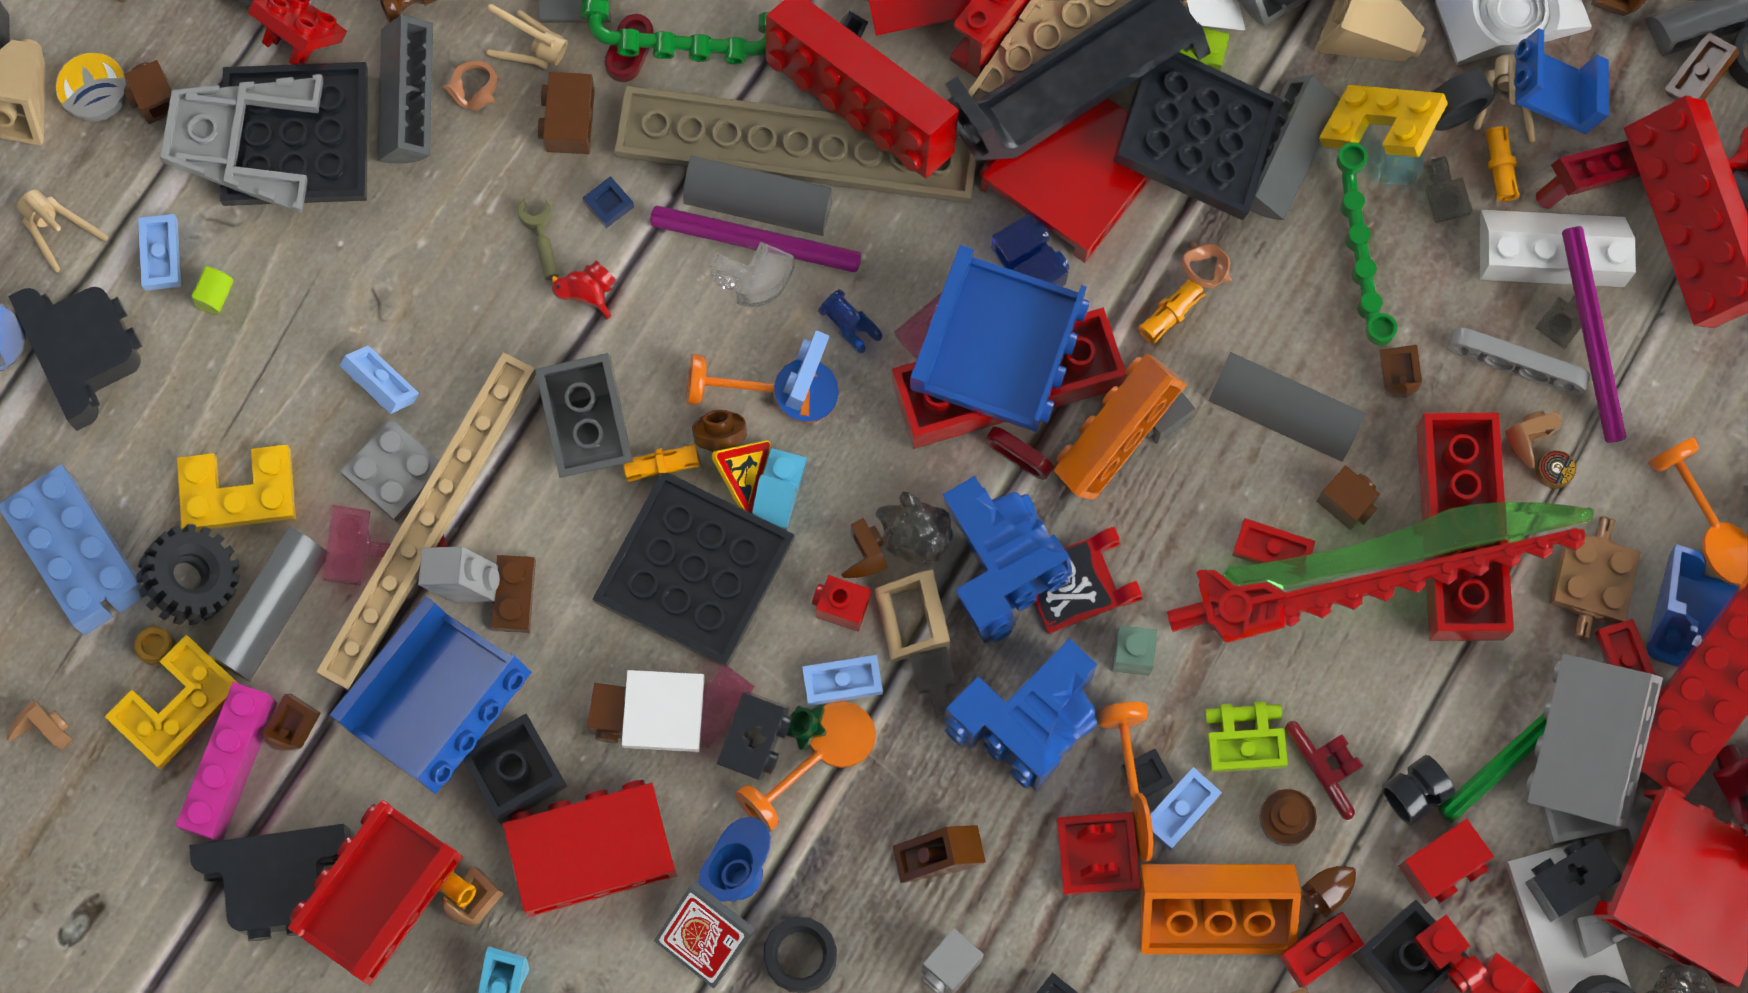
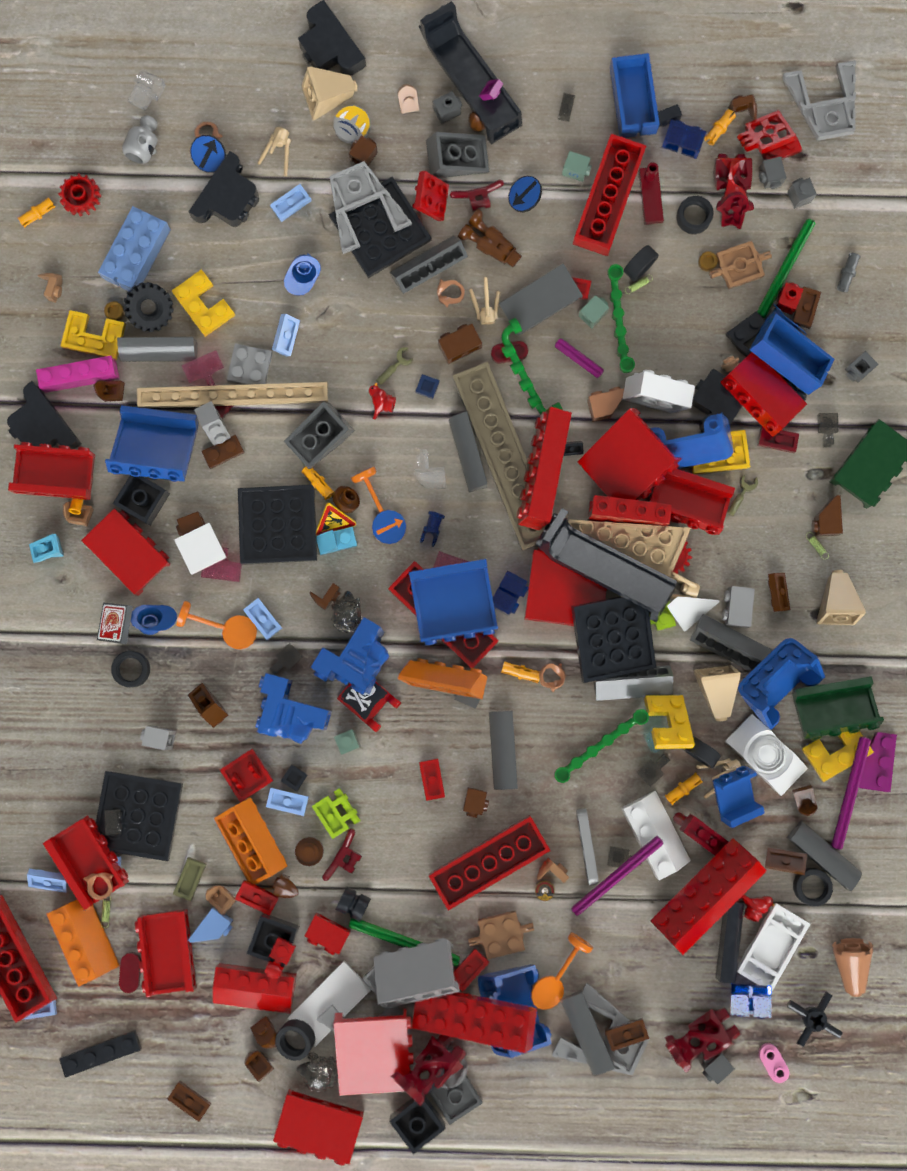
camera: 60 degrees right, 10 degrees up
lime brick [191,266,234,315] -> none
magenta axle [650,205,861,272] -> none
black brick [717,691,792,780] -> none
light blue plate [783,330,829,411] -> none
dark green plate [786,705,827,751] -> none
red brick [812,575,871,632] -> none
tan tile [874,569,950,661] -> none
dark red tile [985,426,1054,480] -> none
orange piece [1095,702,1153,862] -> none
piece [1167,502,1594,644] -> none
reddish brown plate [1379,345,1422,398] -> none
black brick [1525,838,1622,922] -> none
none -> piece [284,253,321,296]

